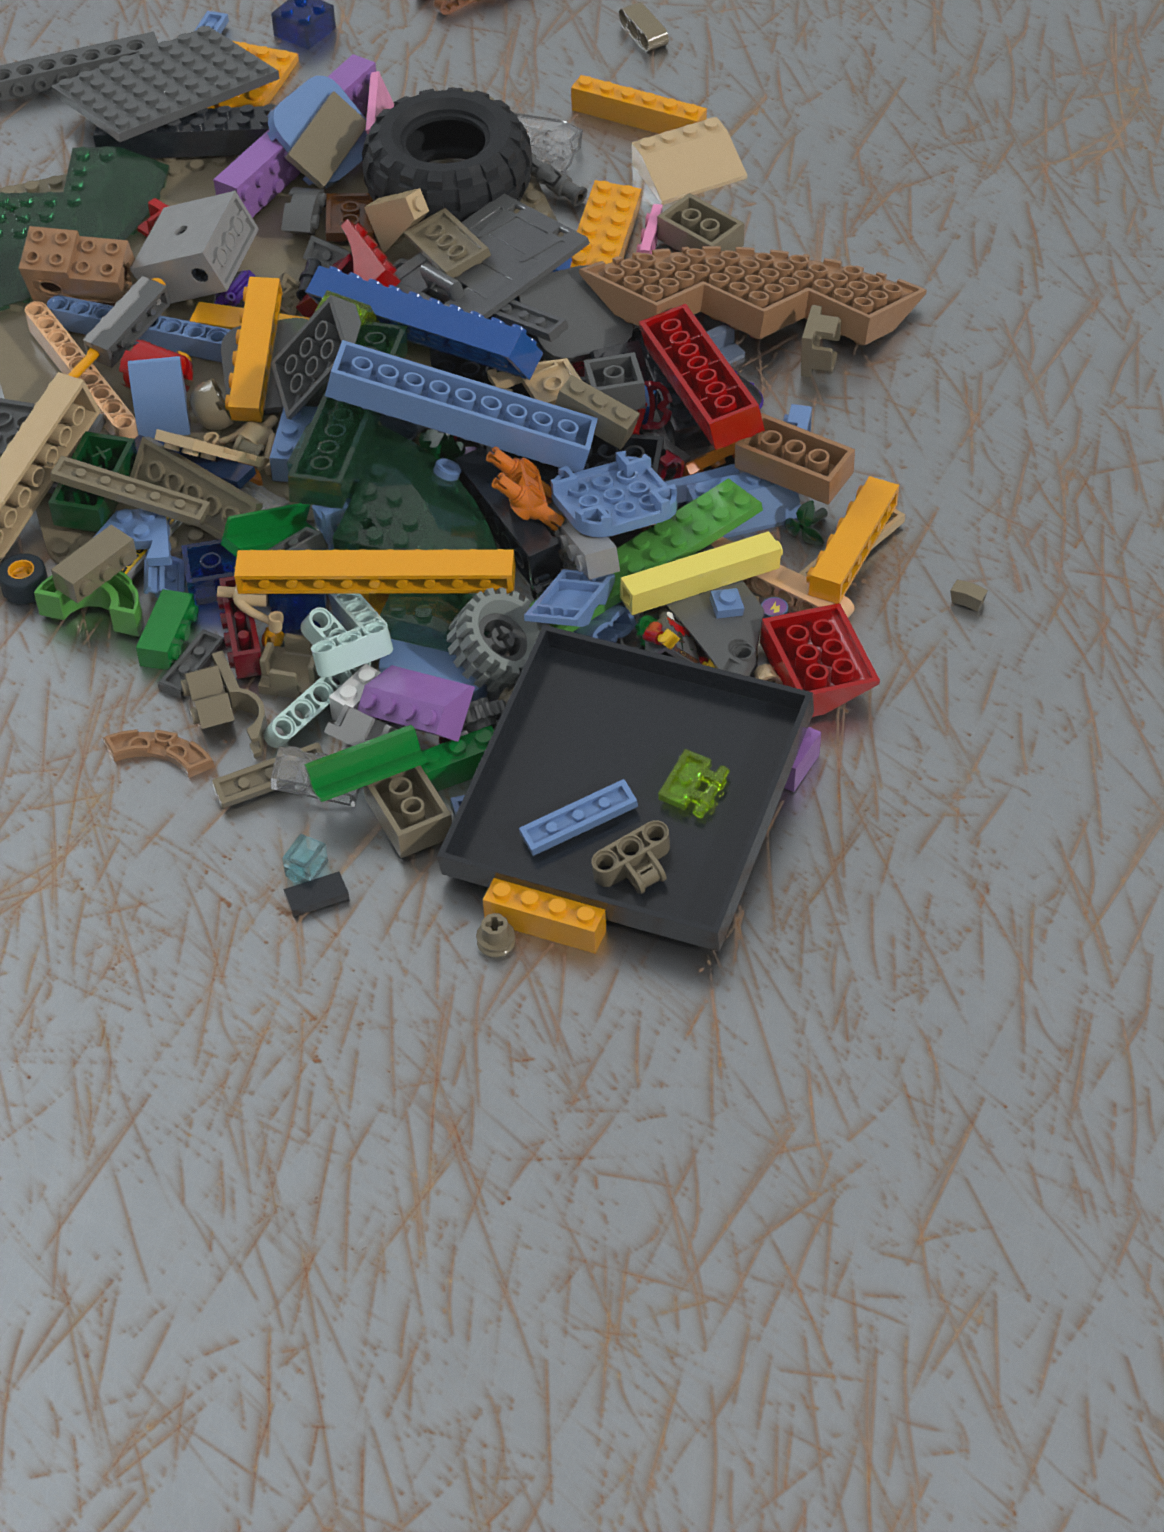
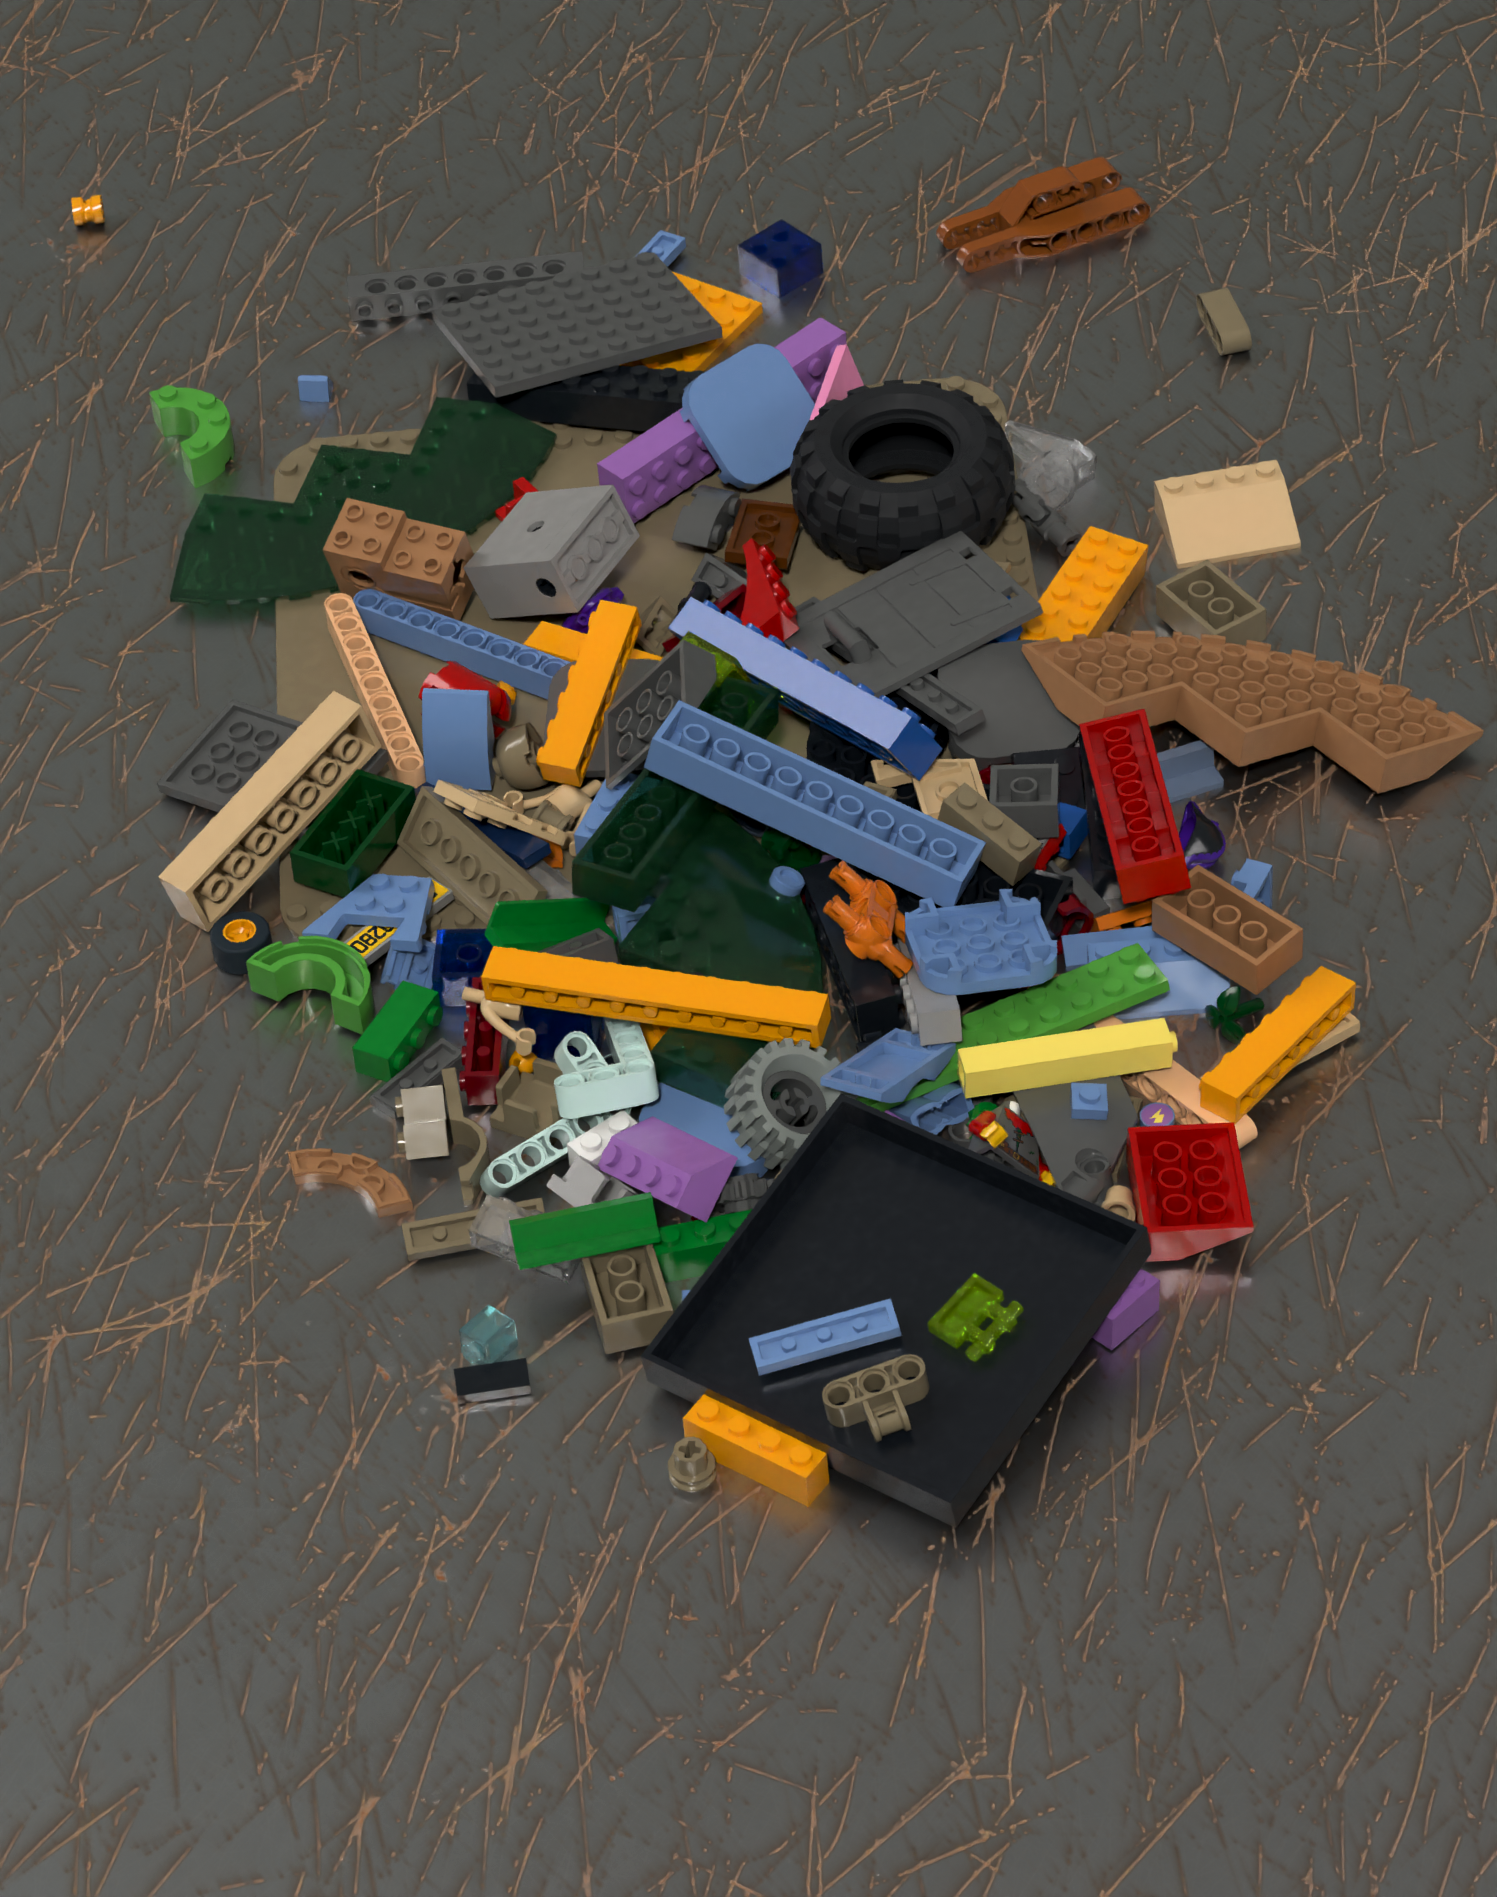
camera: 15 degrees right, 5 degrees down
dark tan plate [50,455,210,527] -> none
dark tan brick [51,525,137,603] -> none
dark grey piece [68,276,171,378] -> none
dark tan tile [285,91,366,189] -> none
tan slope [364,188,429,252] -> none
dark tan plate [404,208,491,278] -> none
light orange brick [571,75,707,134] -> none
bright pink plate [636,204,663,254] -> none
dark red helmet [642,381,672,429] -> none
dark tan panel [801,305,841,378] -> none
dark tan piece [950,579,988,612] -> none

